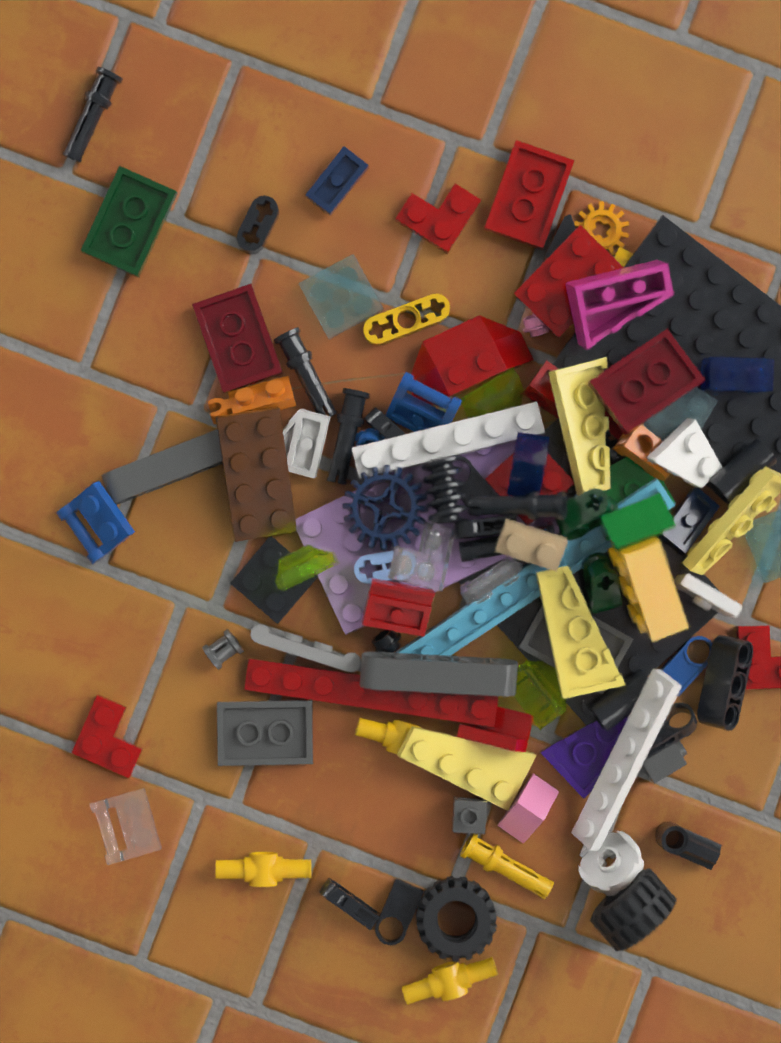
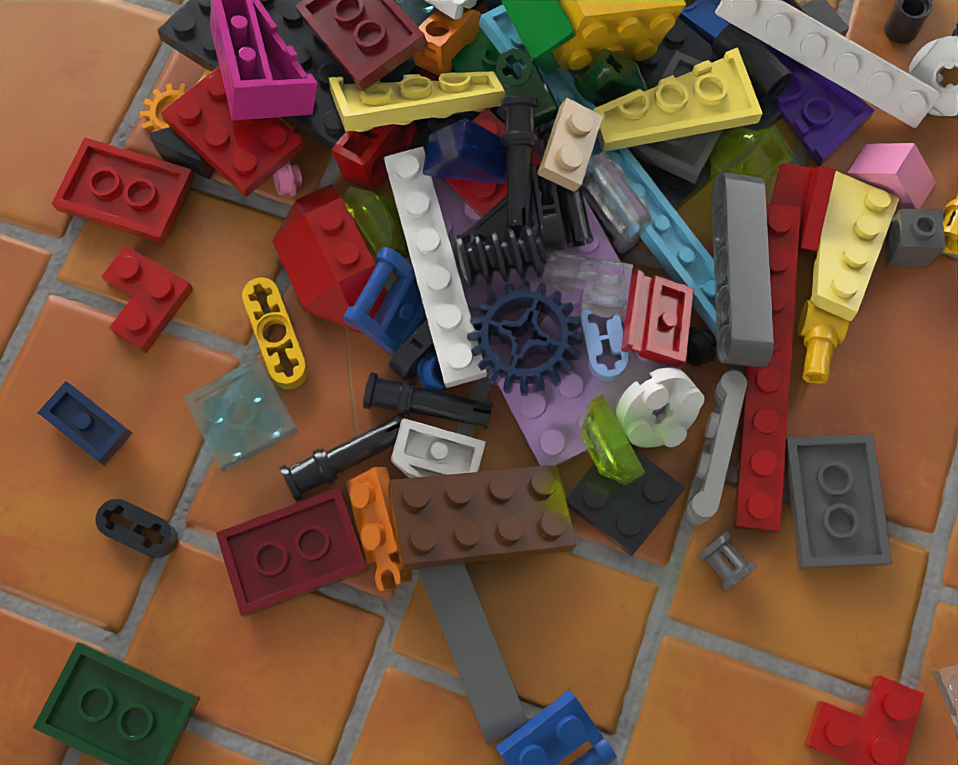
camera: 85 degrees left, 15 degrees down
none -> white plate [616,368,705,448]

